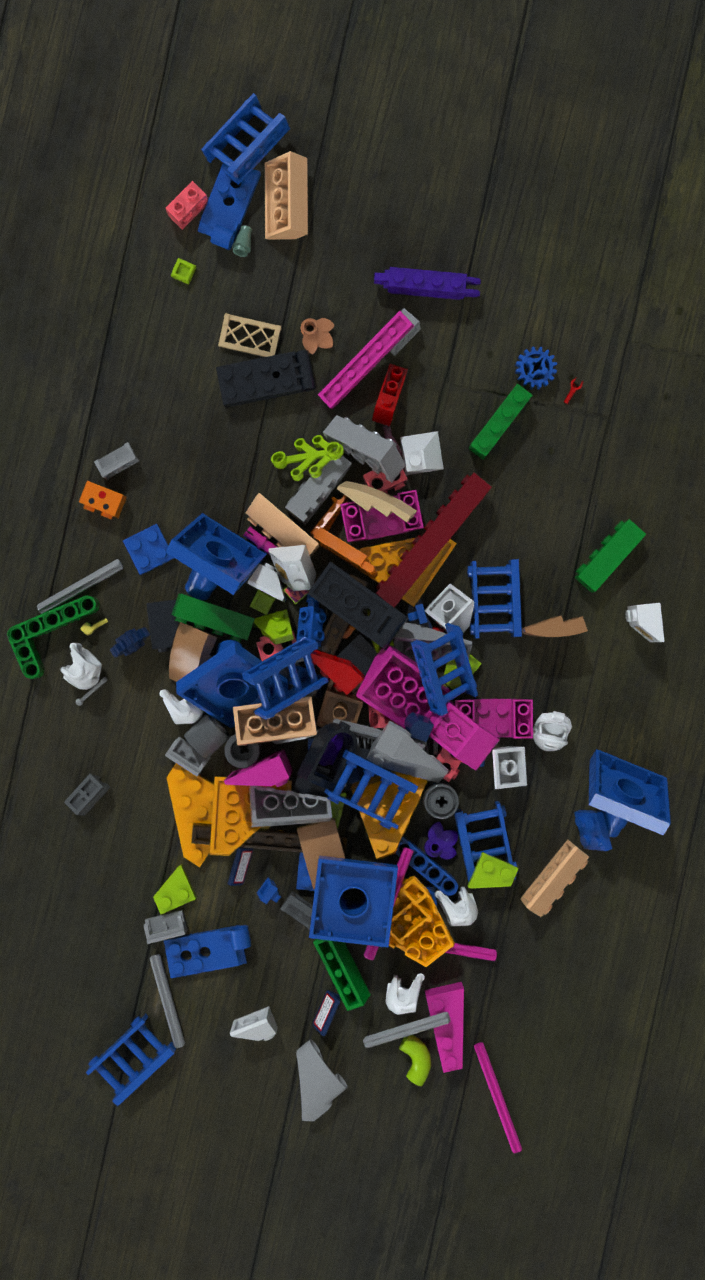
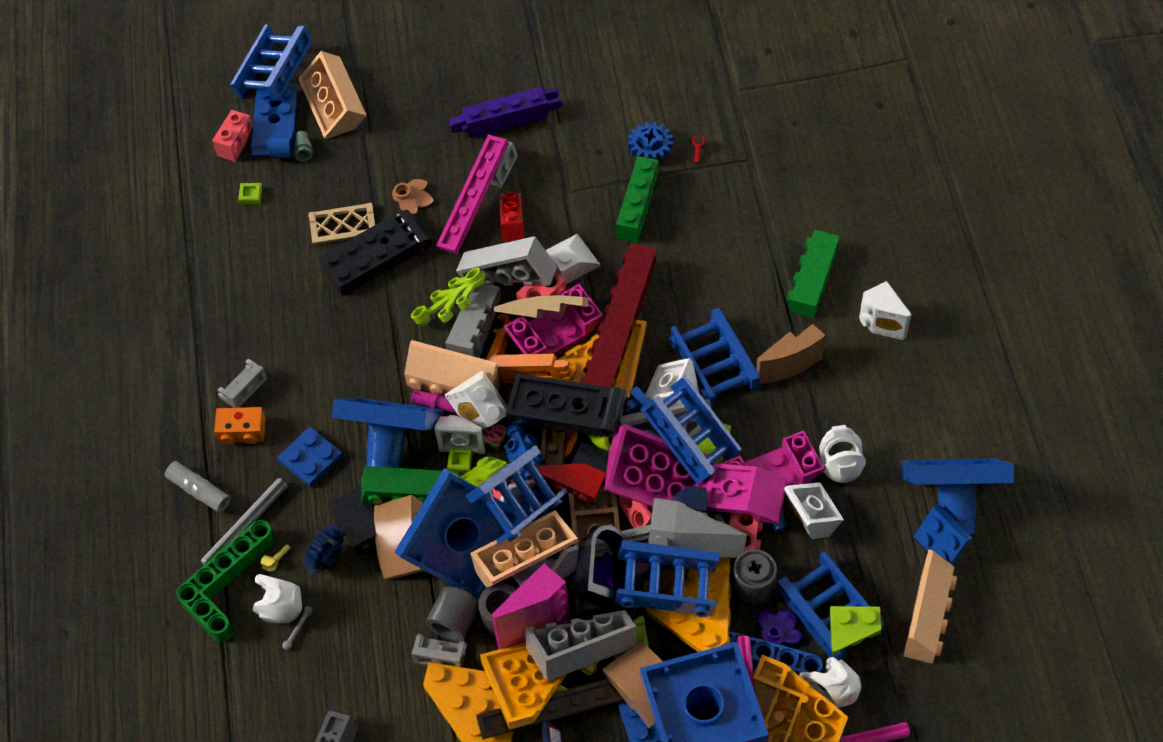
camera: 15 degrees left, 30 degrees down
white helmet [159,689,204,724] -> none
none -> light grey axle [165,461,231,513]

